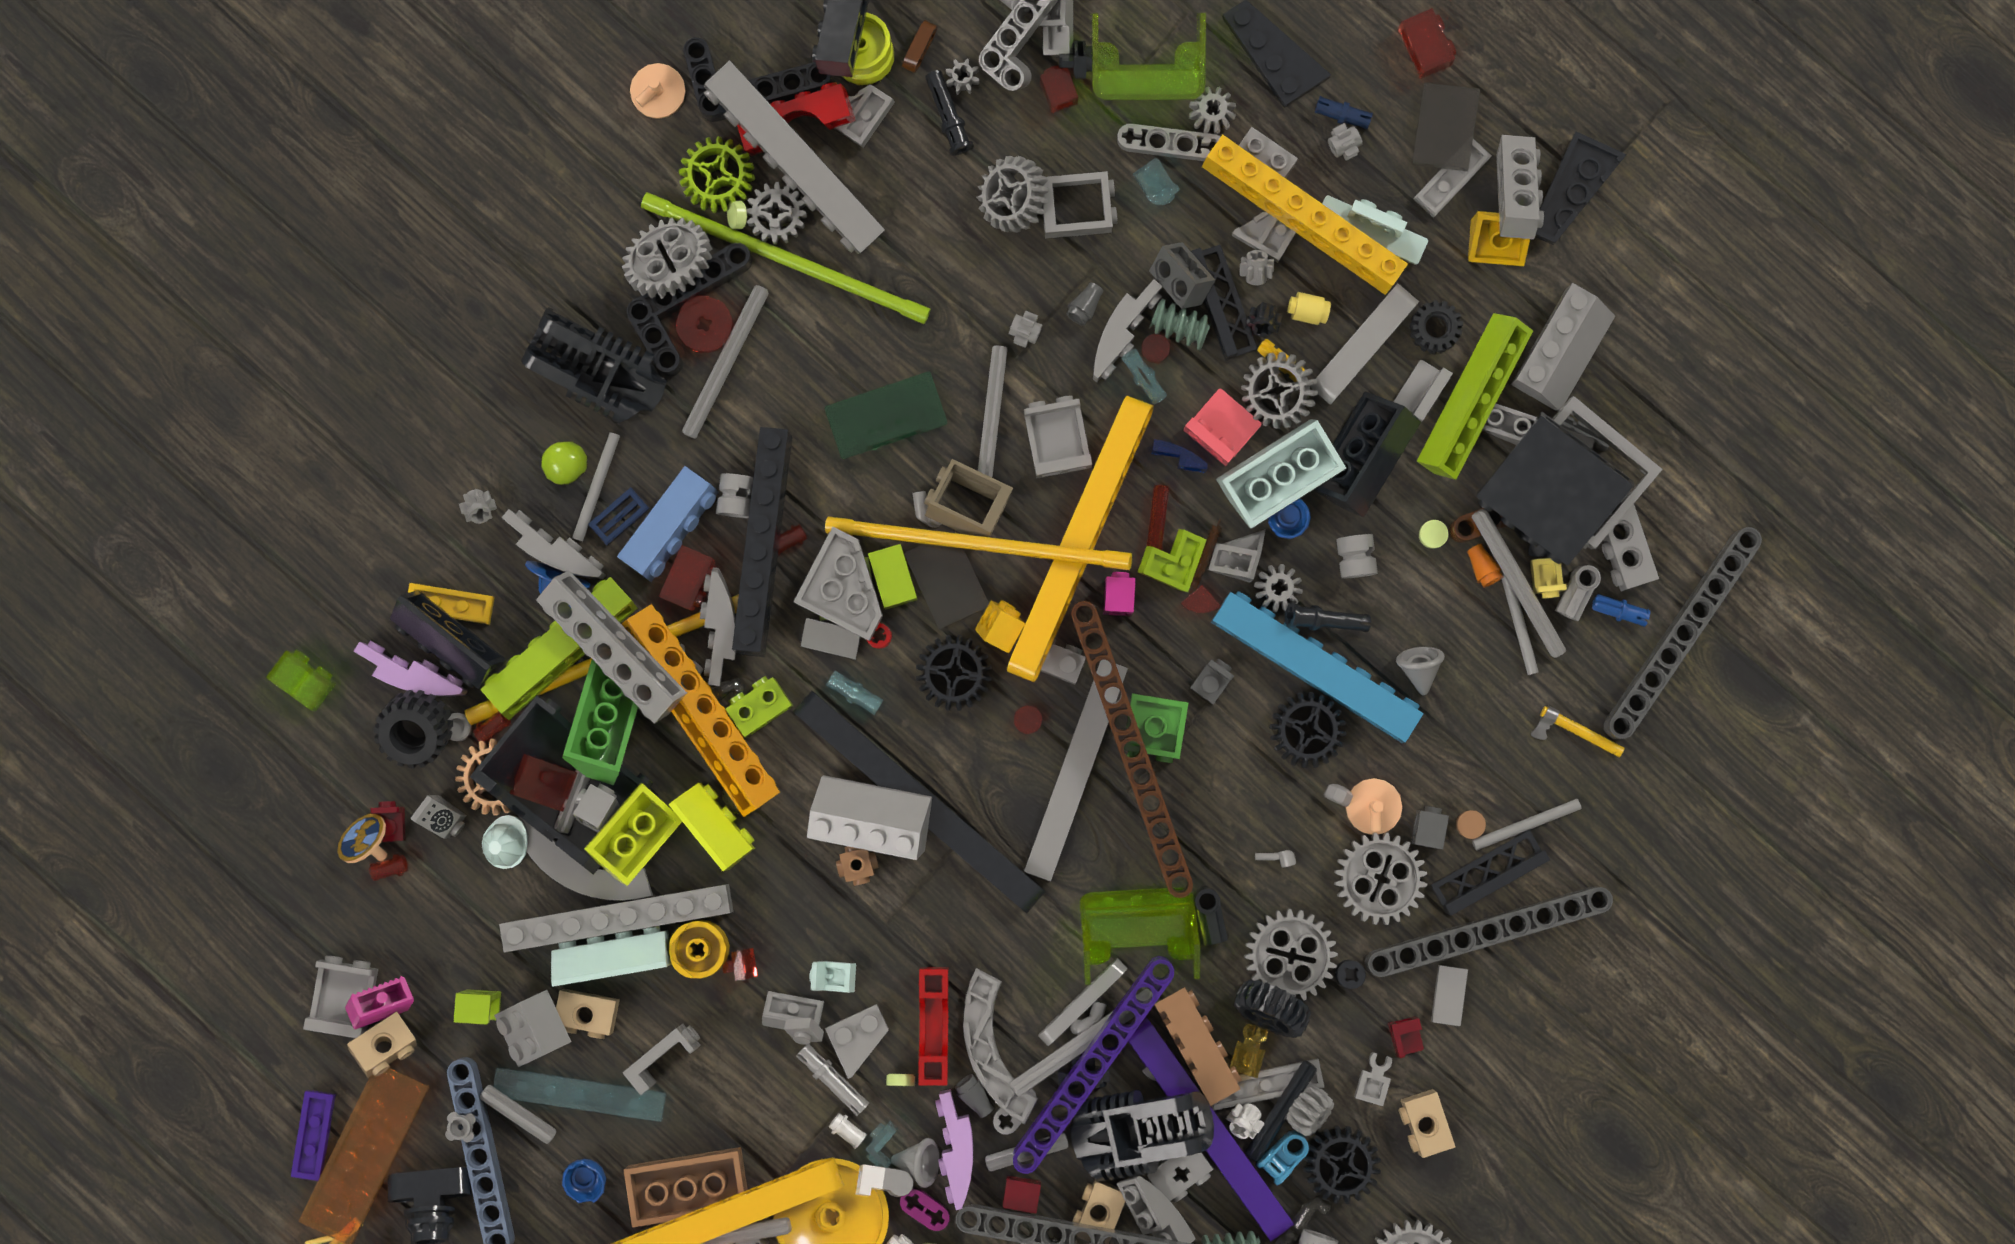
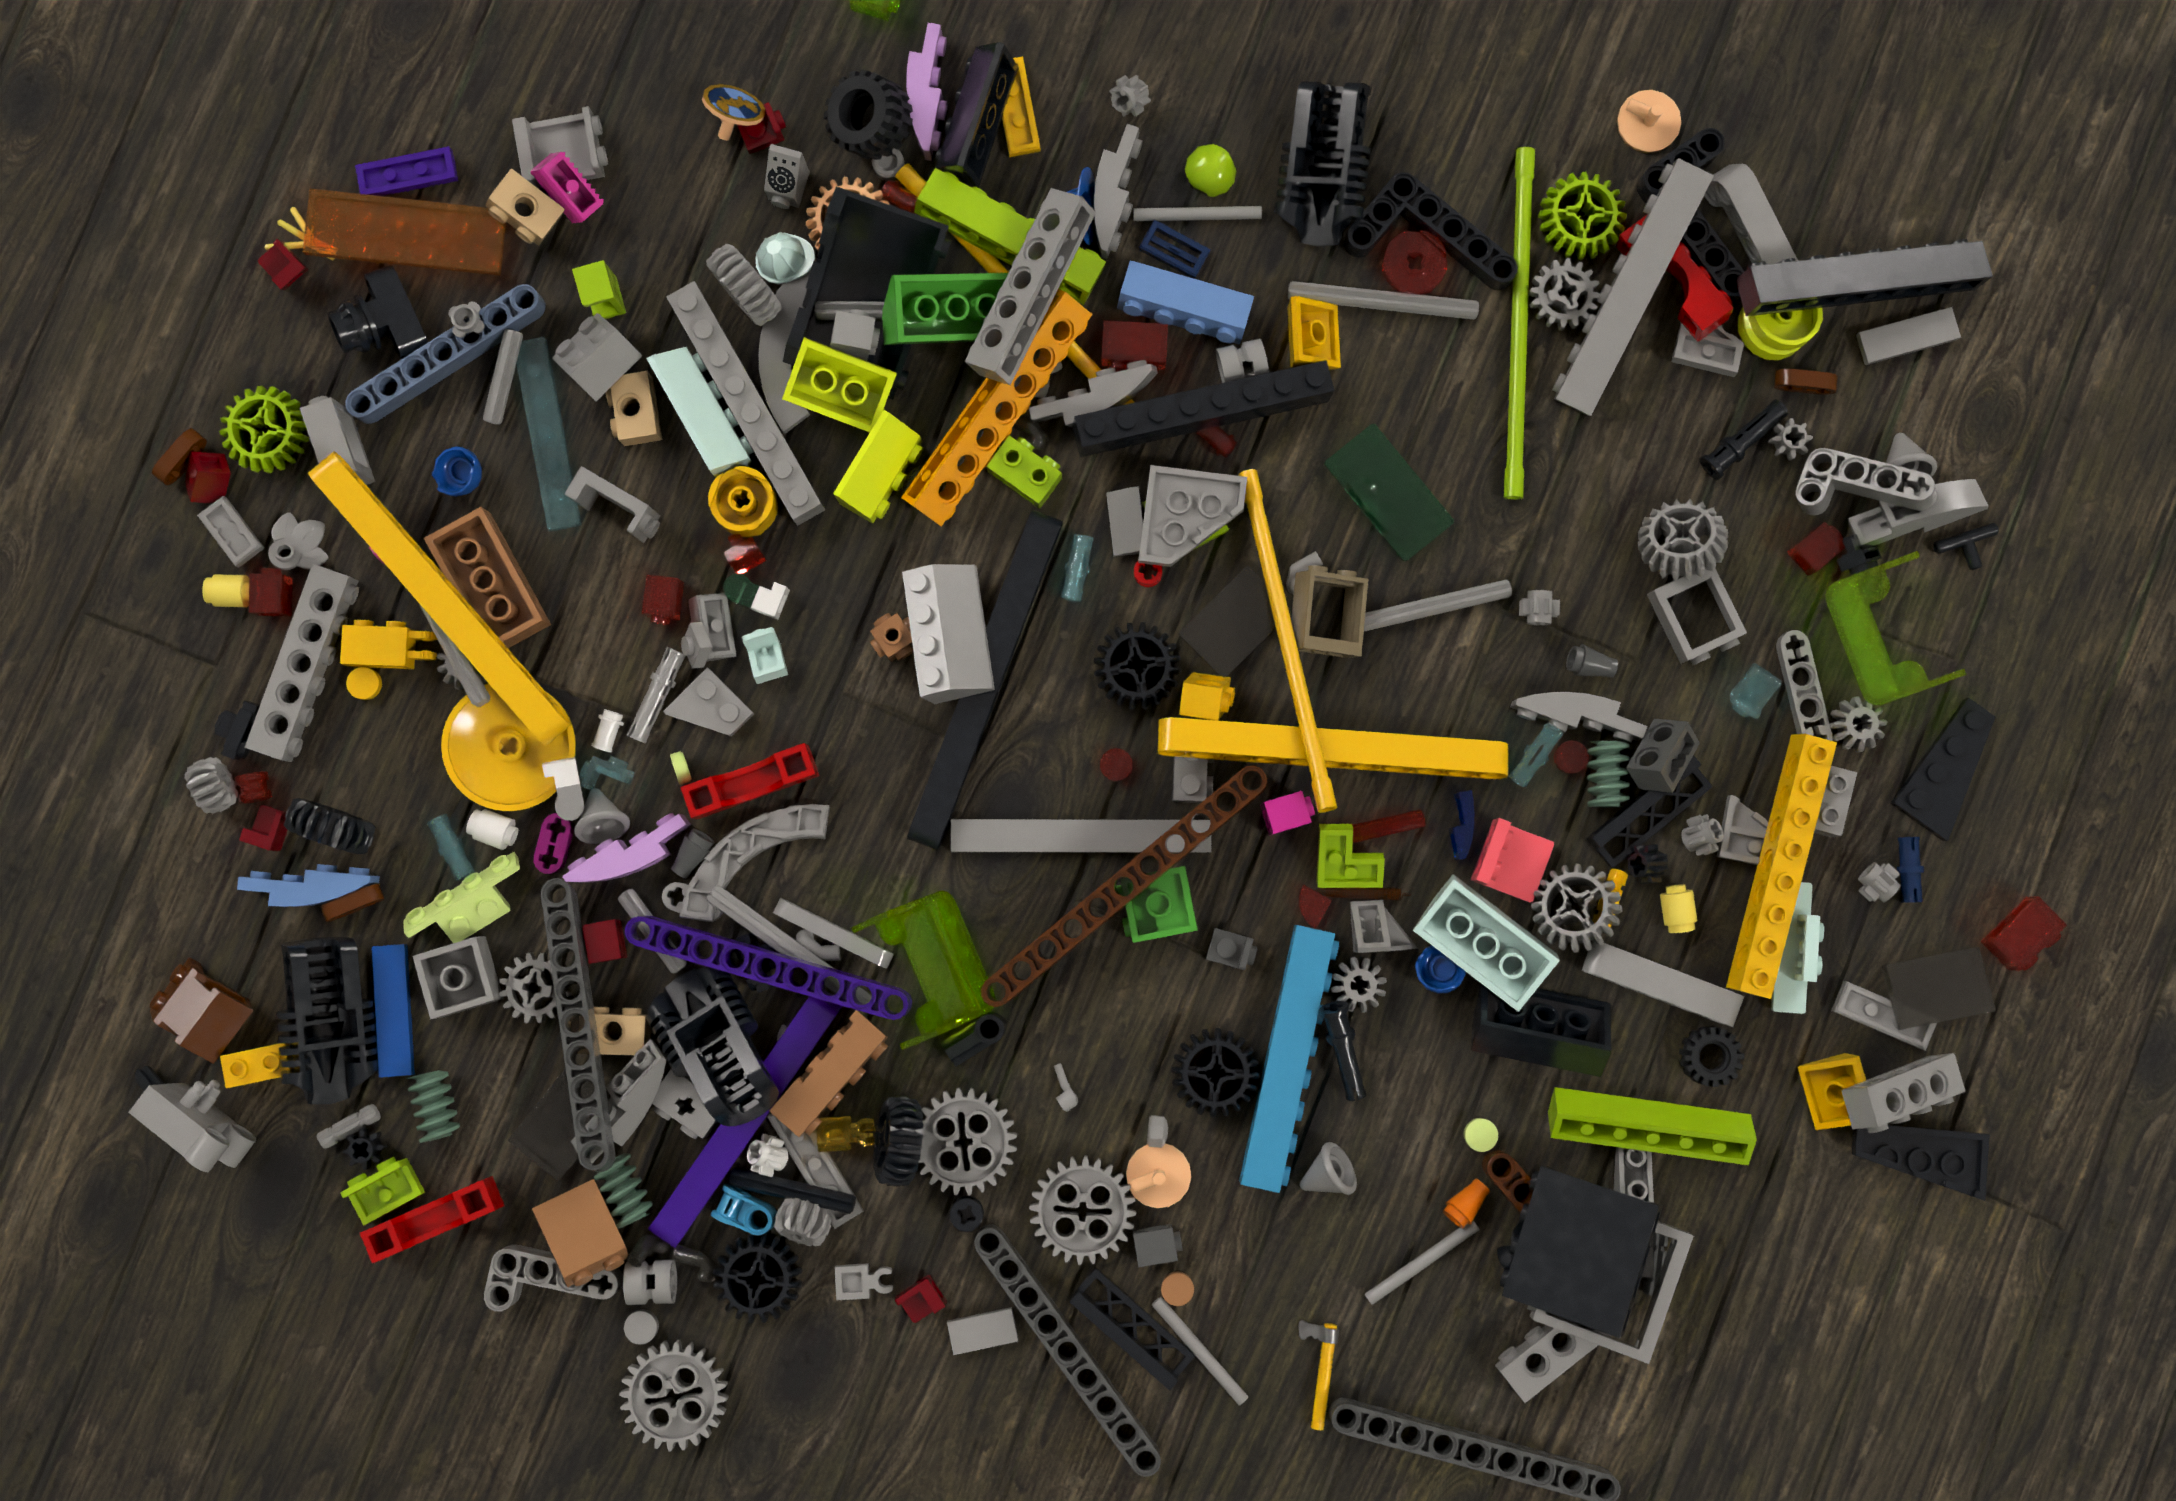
camera: 75 degrees right, 0 degrees up
clear red pin [369,854,408,881] -> none
clear red plate [509,754,577,812] -> none
light grey gear [622,218,712,299] -> none
yellowish green tile [727,201,747,229] -> none
lime panel [868,544,918,610] -> none
light grey panel [1024,396,1092,479] -> none
light grey wheel [1336,534,1378,579] -> none
light grey panel [1393,360,1453,422] -> none
tan brick [1399,1089,1455,1158] -> none
light grey axle [1472,509,1566,658] -> none
light grey slope [1510,283,1615,412] -> none
light yellow bracket [1530,558,1567,599] -> none
light grey piece [1555,565,1601,621] -> none
blue axle [1592,595,1650,627] -> none
none -> clear red brick [642,575,684,625]
none -> light grey gear [706,244,782,326]
none -> leg [723,573,790,620]
none -> yellow slope [1287,296,1341,370]
none -> light grey beam [1704,163,1798,264]

